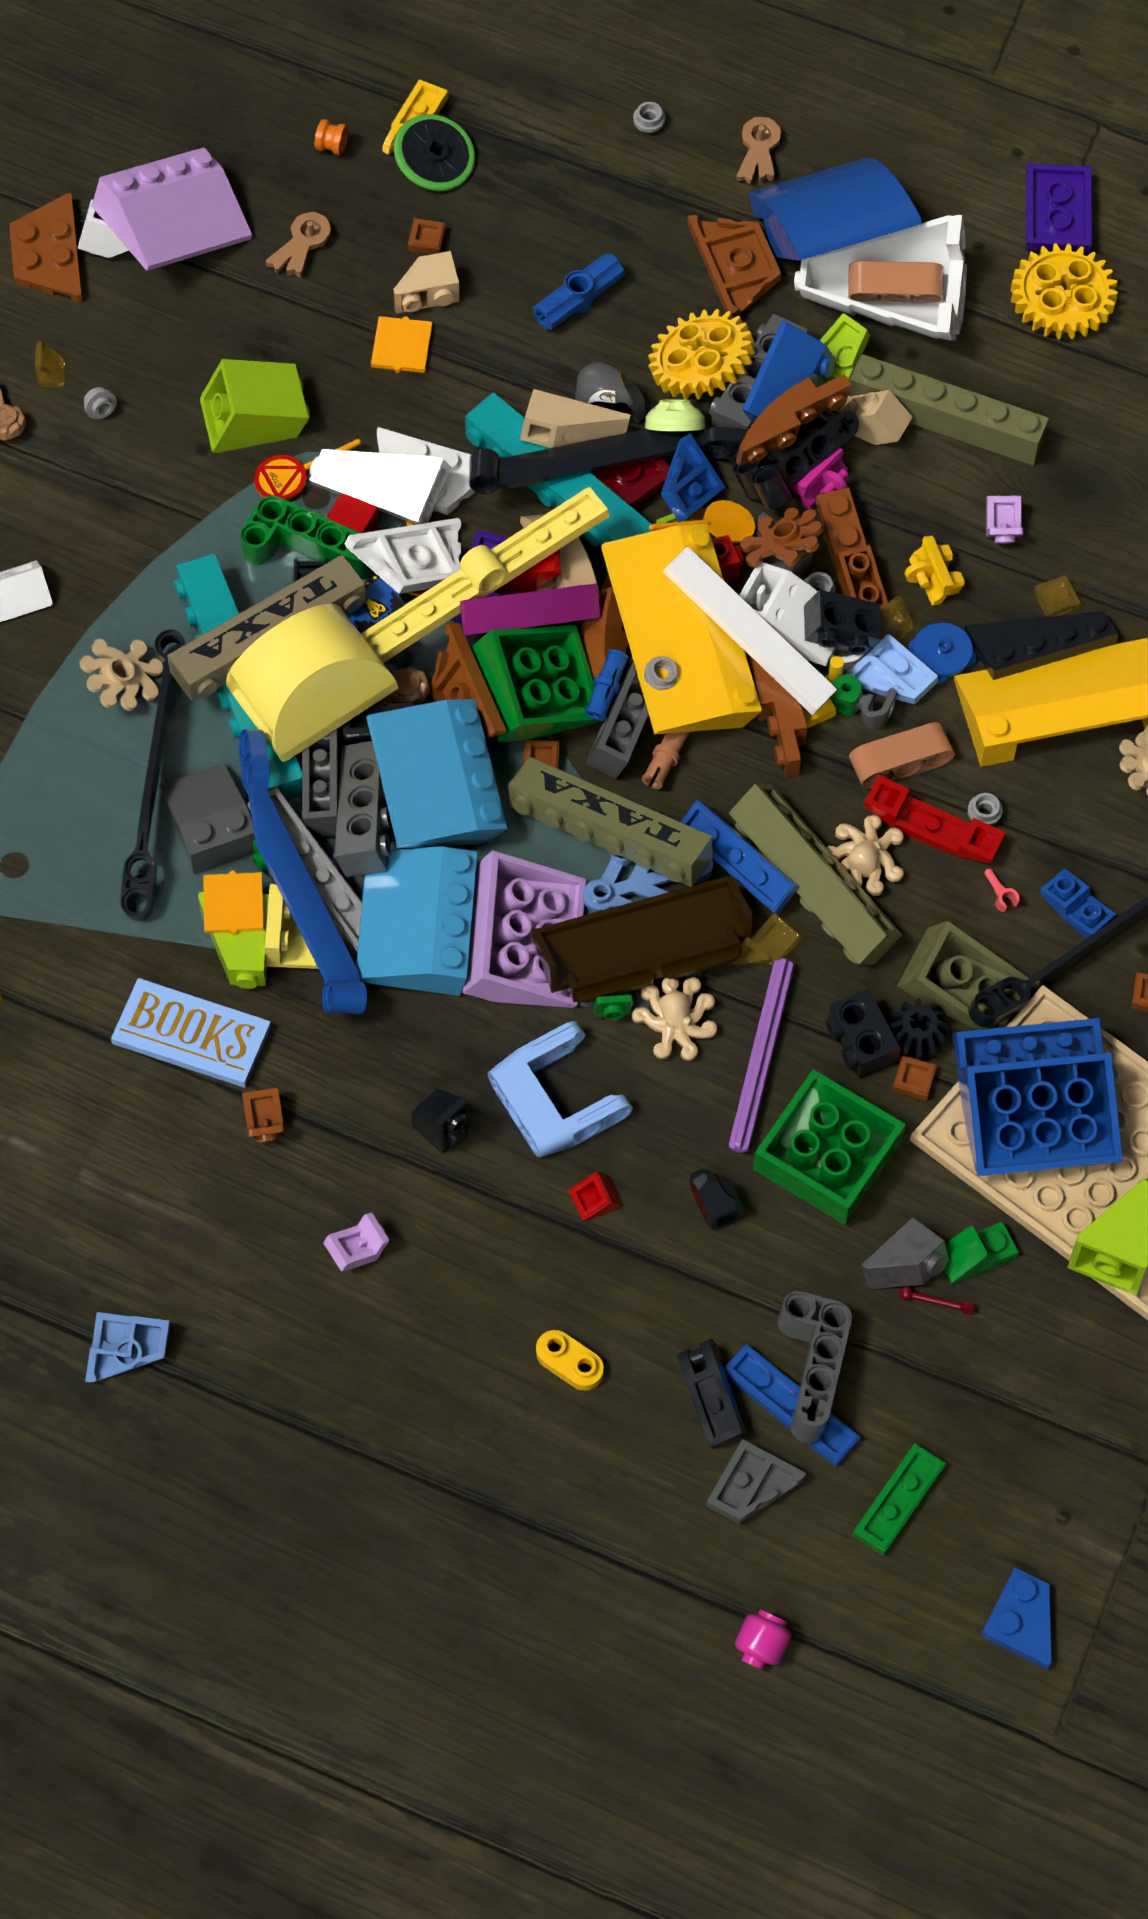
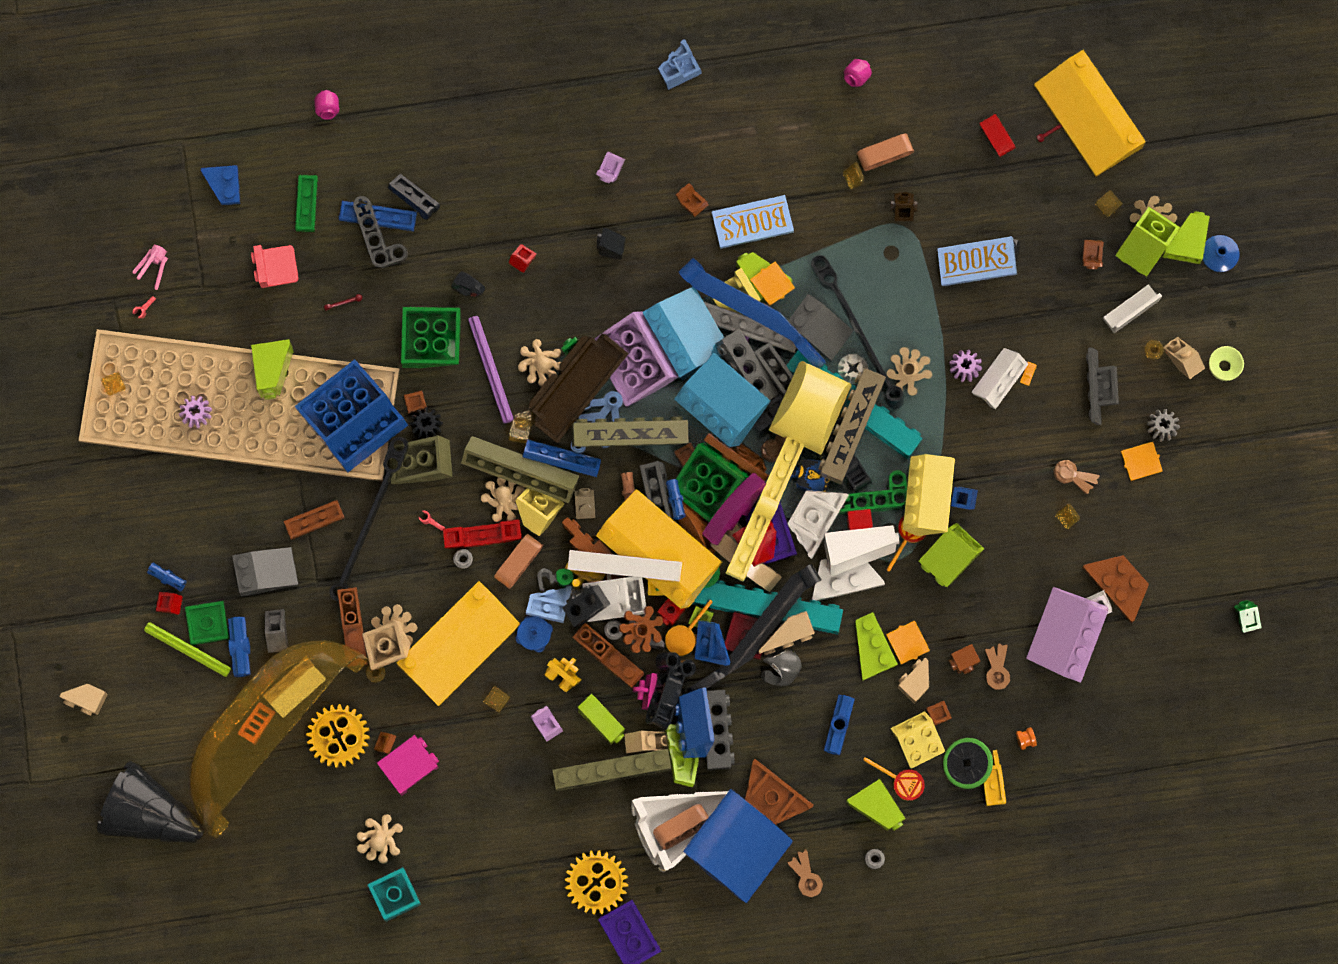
camera: 145 degrees right, 15 degrees up
light grey plate [84,387,117,419] -> none
light blue connector [488,1021,633,1158] -> none
yellow plate [536,1330,604,1391] -> none
light grey plate [644,657,678,691] -> none
yellowish green piece [645,399,705,431] -> none
yellow gear [648,309,755,399] -> none
dark grey wing [706,1439,806,1524] -> none
dark orange slope [736,374,852,466] -> none
black brick [826,989,901,1079] -> none
flat silver slope [861,1217,949,1289] -> none
clear yellow slope [881,595,913,642] -> none
green slope [944,1222,1019,1285] -> none
black wing [965,611,1118,680] -> none
blue slope [1040,868,1117,939] -> none
none -> coral bracket [251,245,299,288]
none -> light yellow slope [516,488,565,536]
none -> dark tan bracket [575,488,596,519]
none -> lime slope [578,694,625,745]
none -> white gear [838,354,868,384]
none -> lime slope [846,779,905,831]
none -> lime wing [855,612,898,681]
none -> piece [863,758,925,800]
none -> light yellow bracket [890,711,945,768]
none -> light yellow slope [903,454,955,536]
none -> lavender gear [949,350,982,382]
none -> dark orange brick [949,644,981,674]
none -> blue brick [951,487,978,510]

